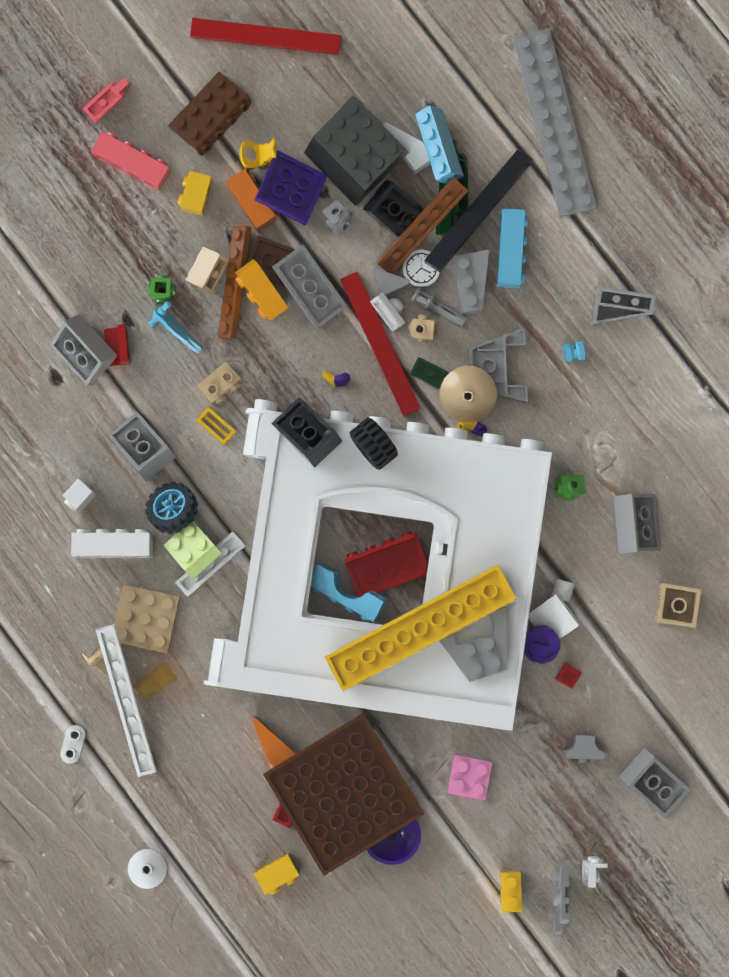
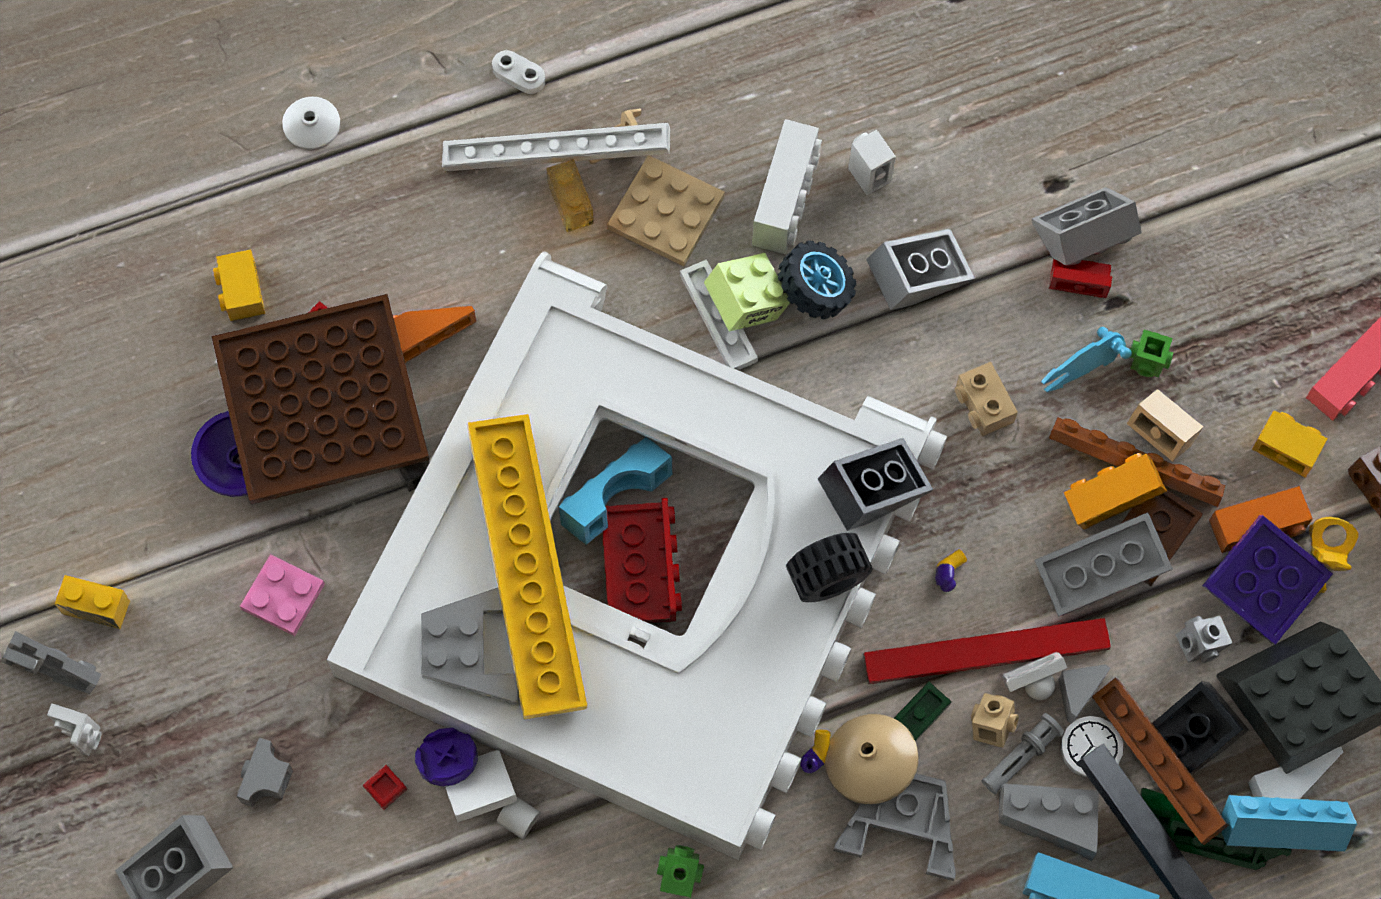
camera: 105 degrees right, 15 degrees down
yellow tile [196,406,237,446] -> none

